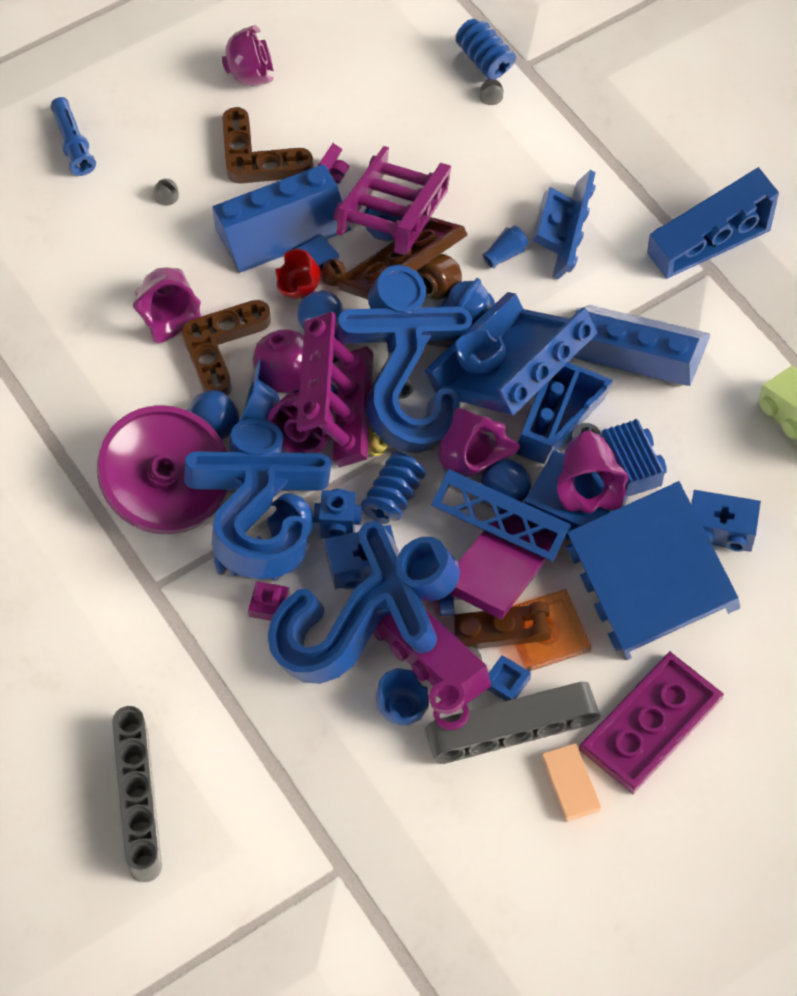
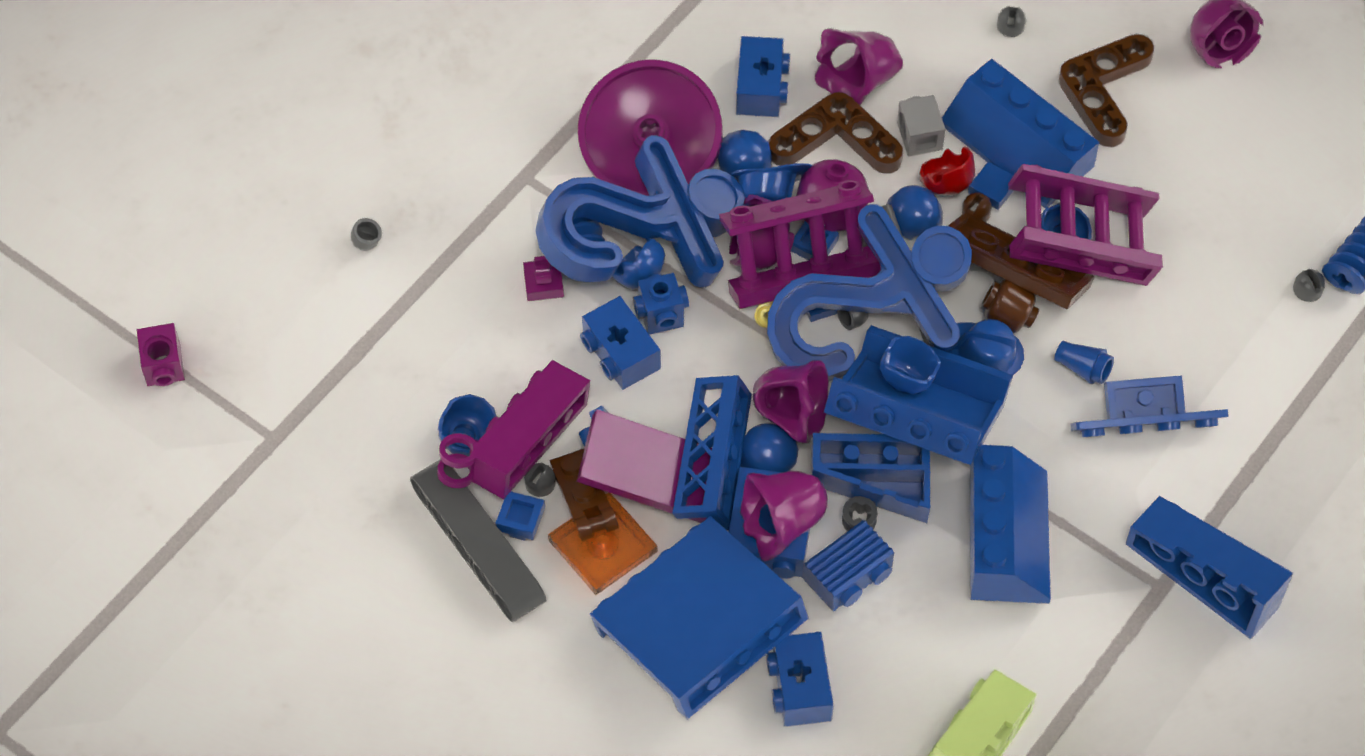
camera: 70 degrees right, 0 degrees up
dark grey beam [112,706,162,882] -> none
blue piece [267,521,460,684] -> none
magenta tile [317,143,350,184] -> none
blue piece [361,451,426,524] -> none
light nougat tile [542,743,601,822] -> none
magenta tile [579,651,724,795] -> none
none -> magenta brick [136,323,185,387]
none -> dark grey hinge [351,218,382,251]
none -> blue brick [736,36,790,117]
none -> light grey brick [897,95,945,157]

